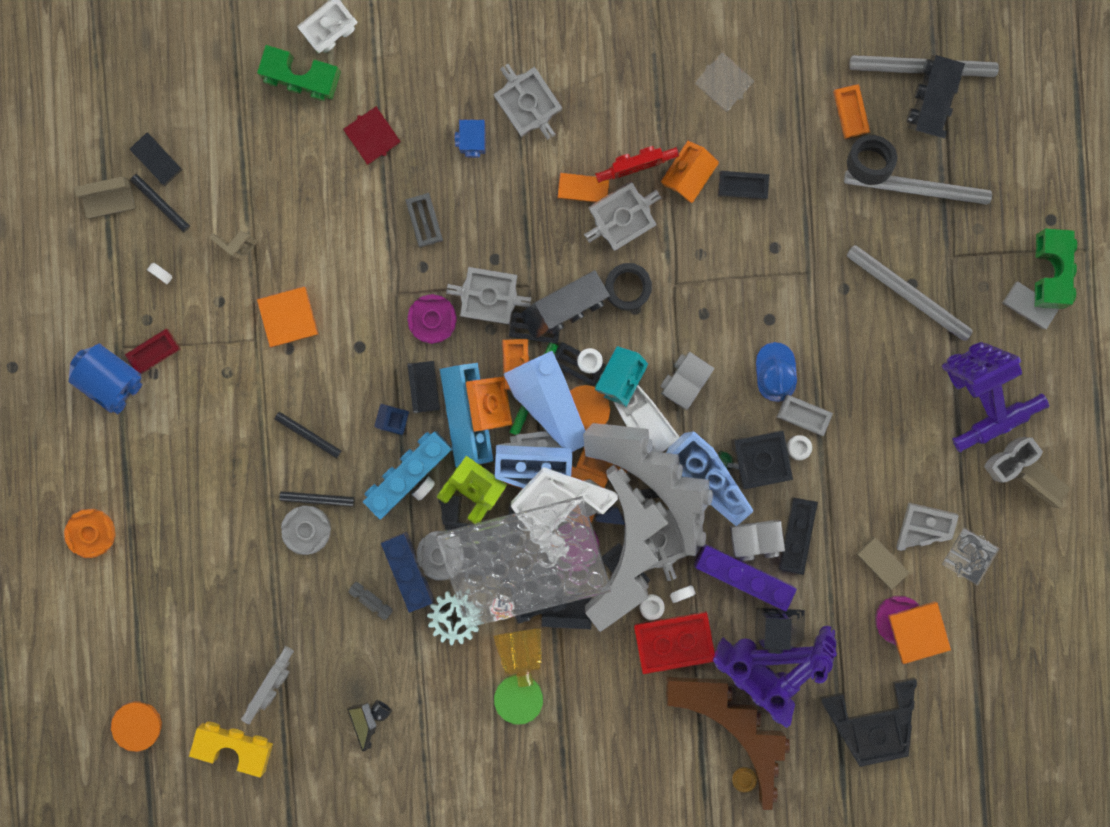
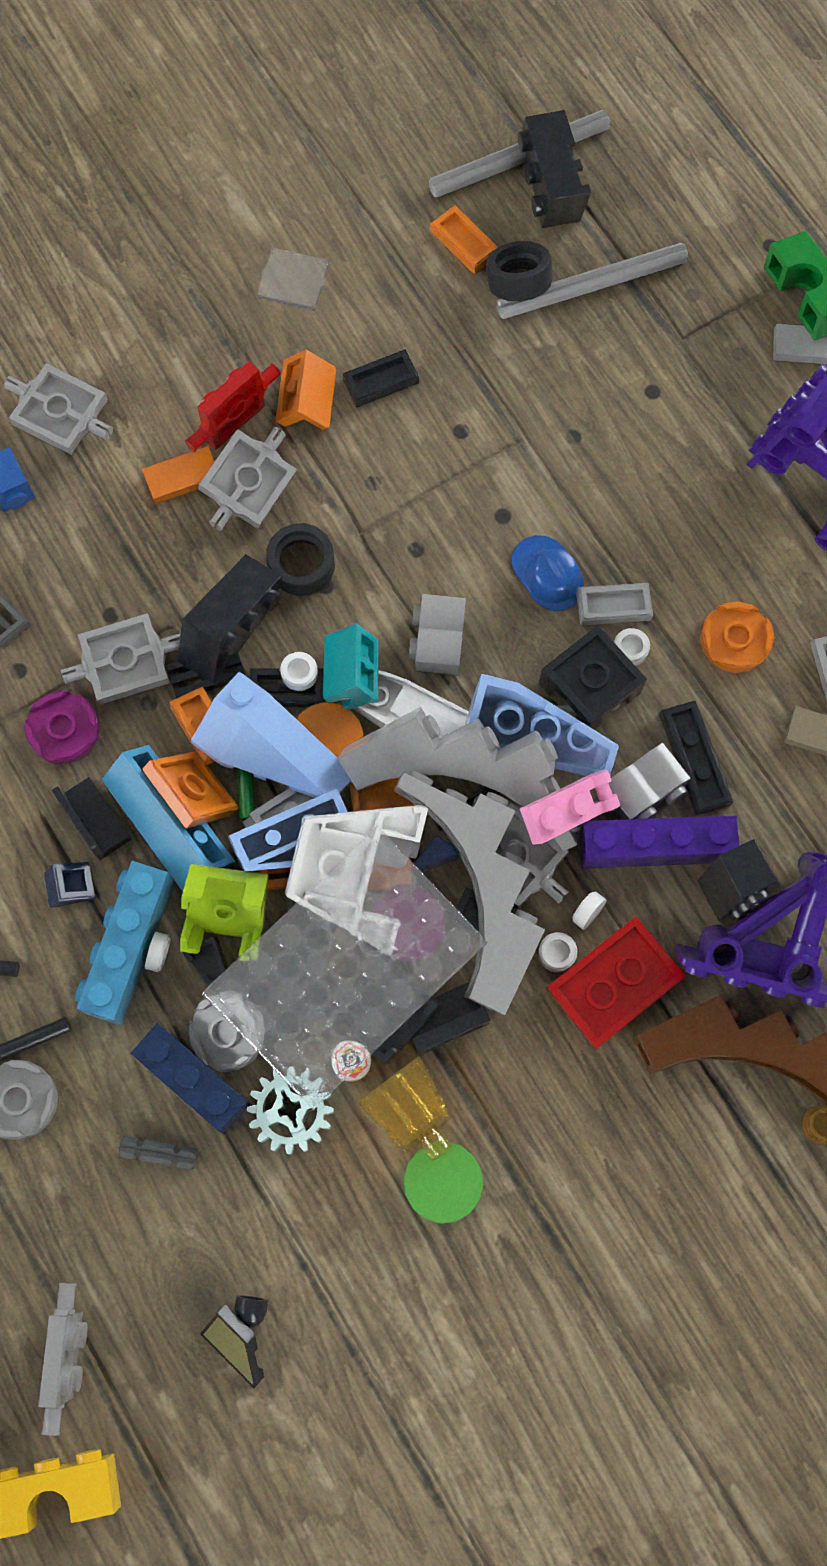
camera: 30 degrees left, 15 degrees down
light grey axle [847,245,973,341] -> none
none -> bright pink plate [520,769,620,845]
none -> orange tile [700,601,774,673]

